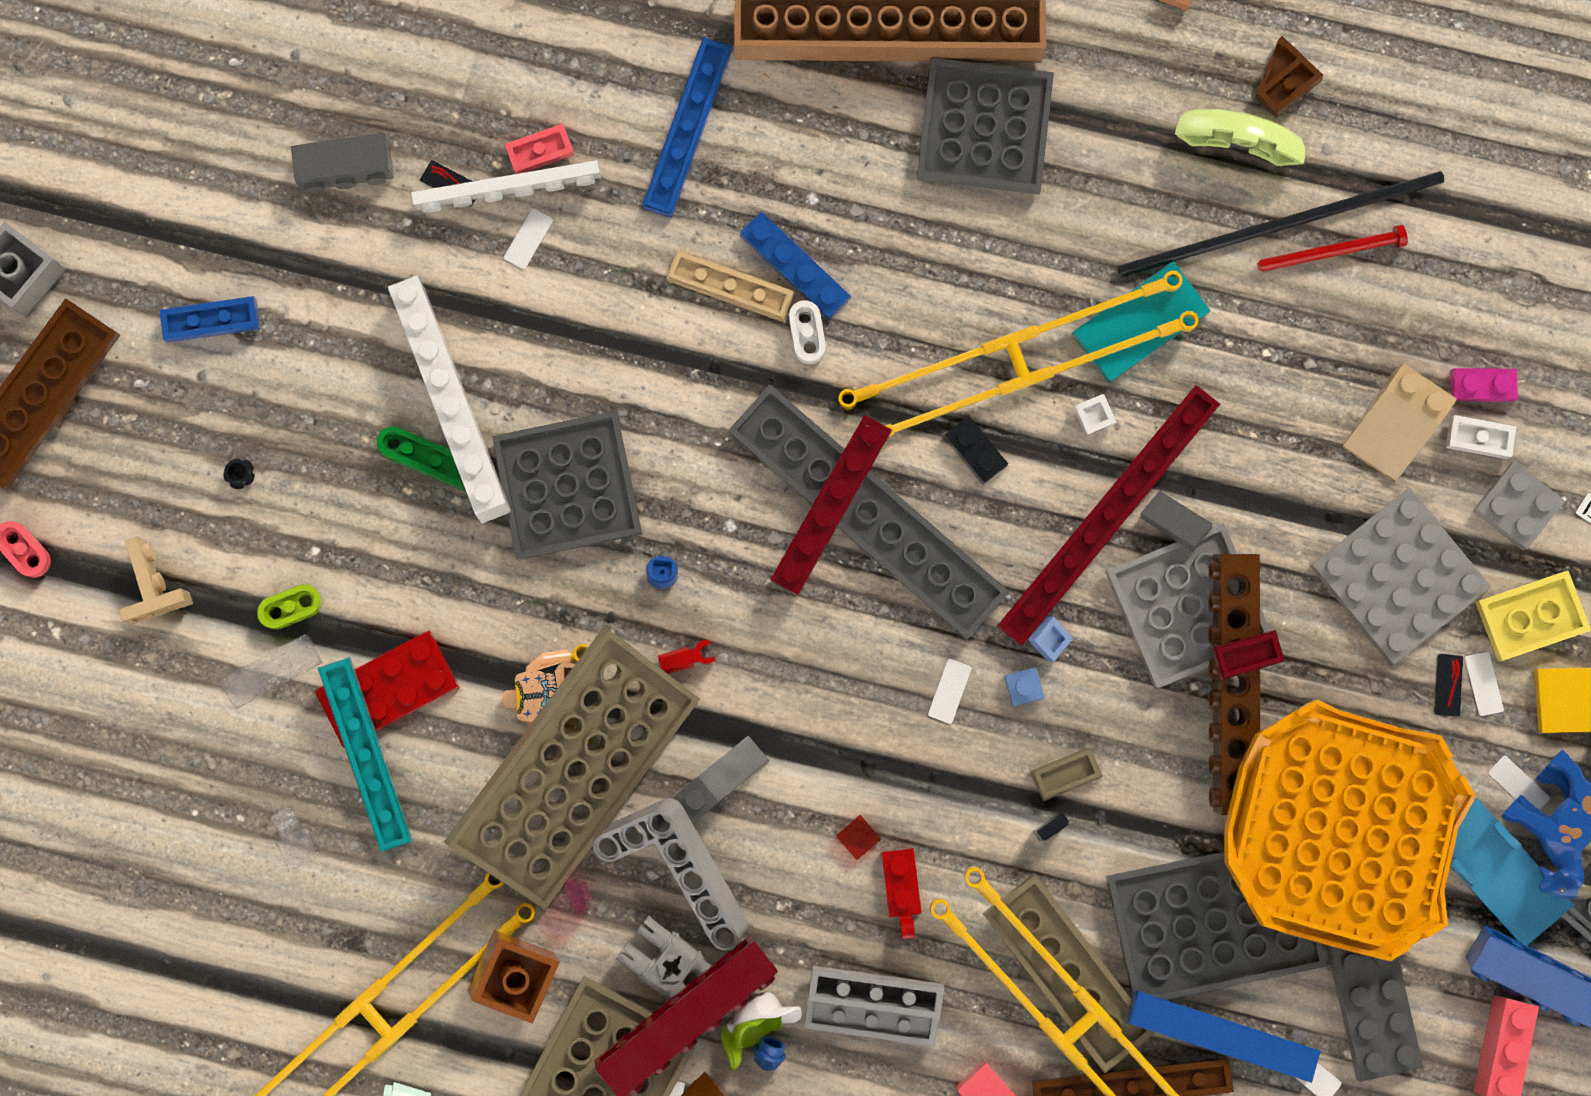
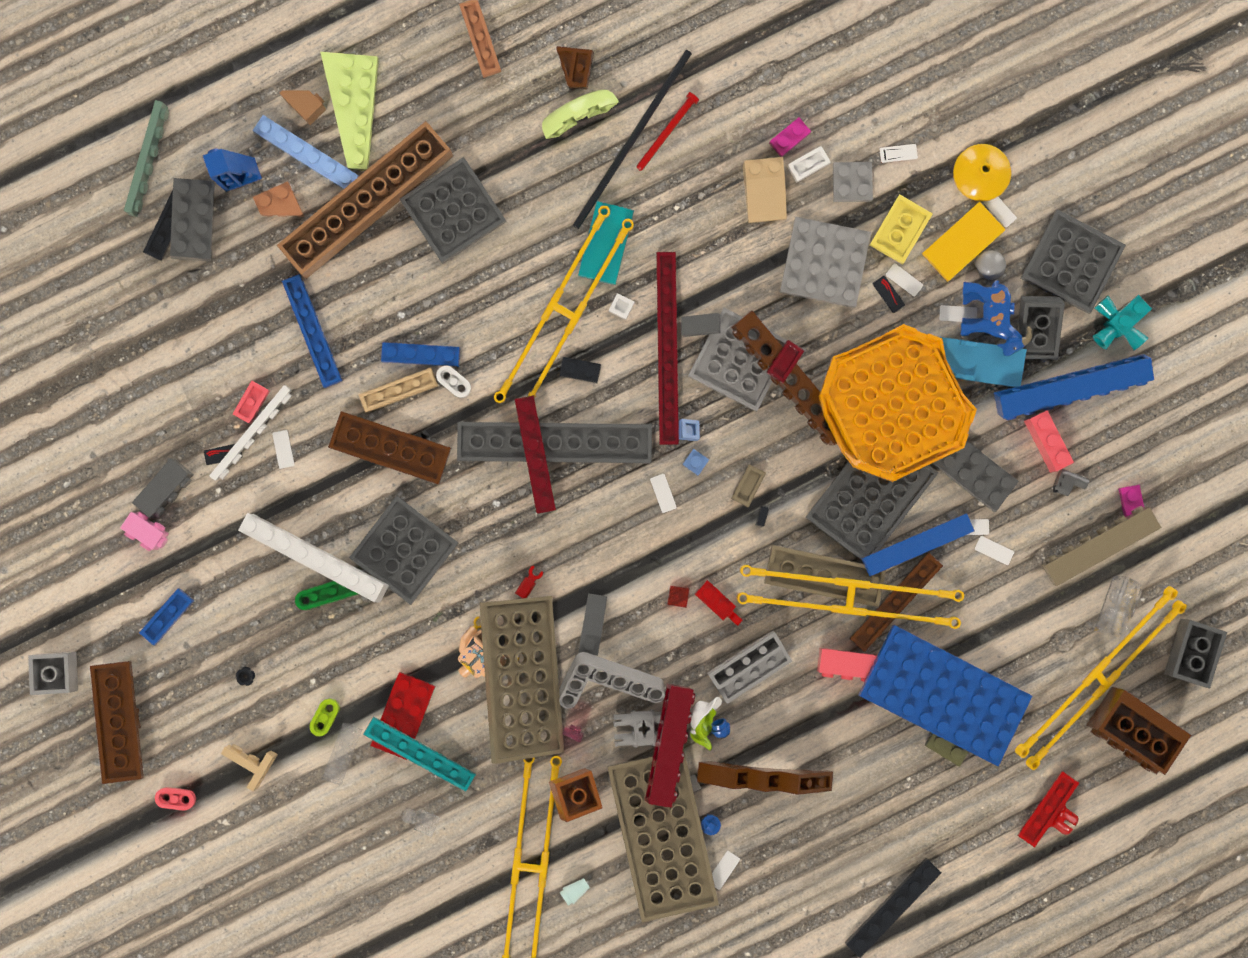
camera: 35 degrees left, 5 degrees up
blue tile [646,556,678,589] -> none
none -> bright pink brick [120,511,169,551]
none -> reddish brown plate [328,411,452,485]

